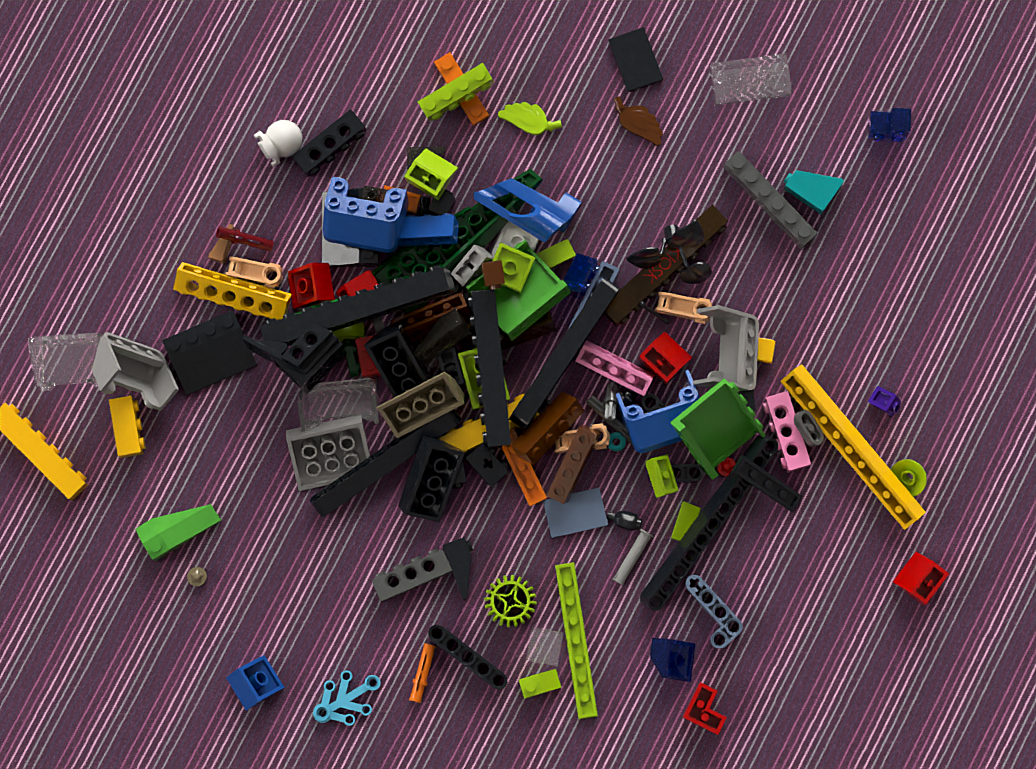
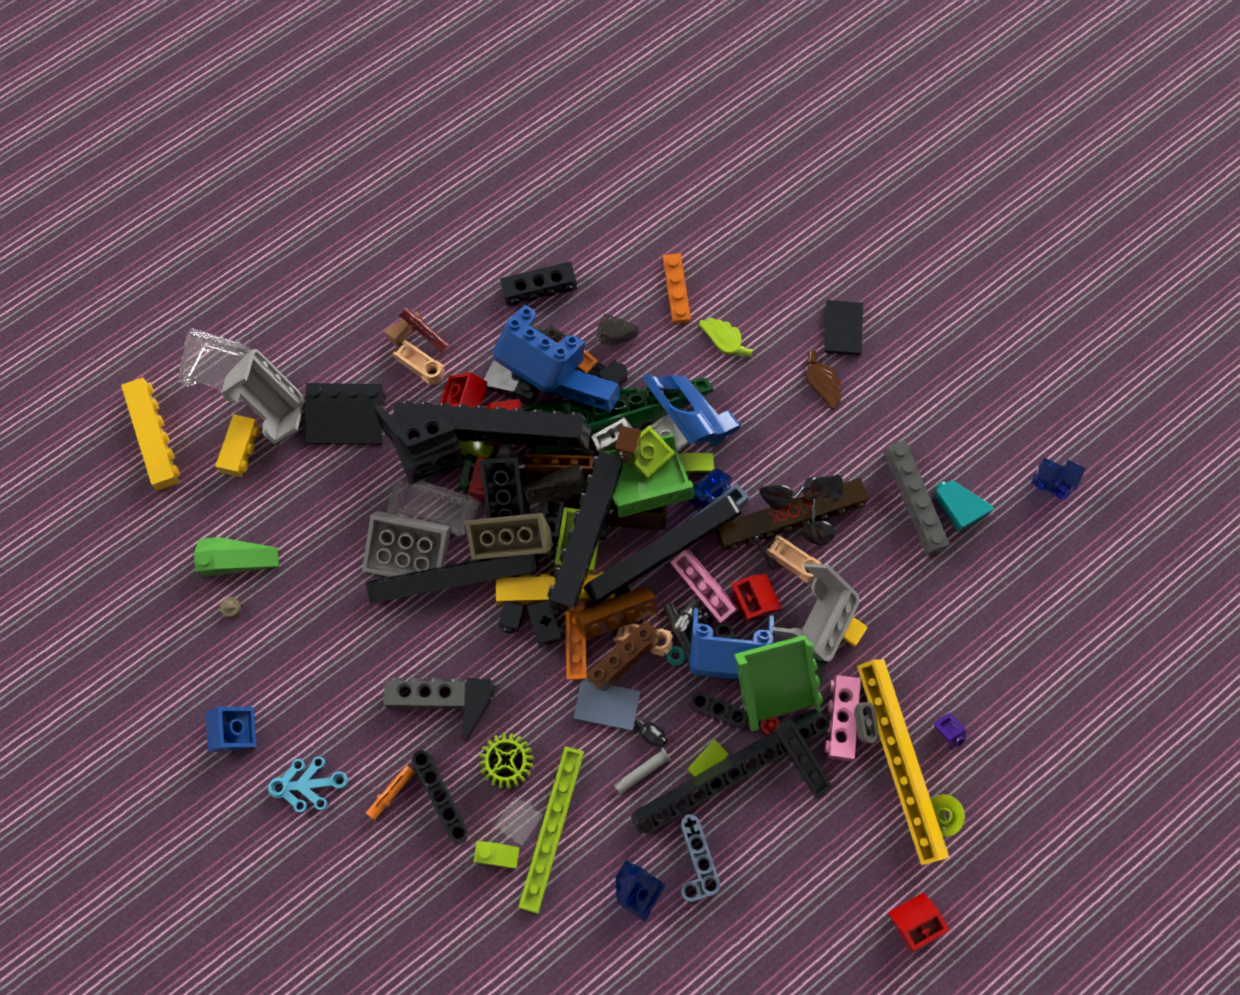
camera: 20 degrees right, 10 degrees down
yellow brick [173,262,292,320] -> none
white tile [254,120,303,167] -> none
black slope [398,436,465,522] -> none
lime slope [404,149,458,200] -> none
lime brick [418,63,495,121] -> none
lime slope [645,454,679,498] -> none
red brick [682,682,727,735] -> none
clear brick [710,54,792,105] -> none

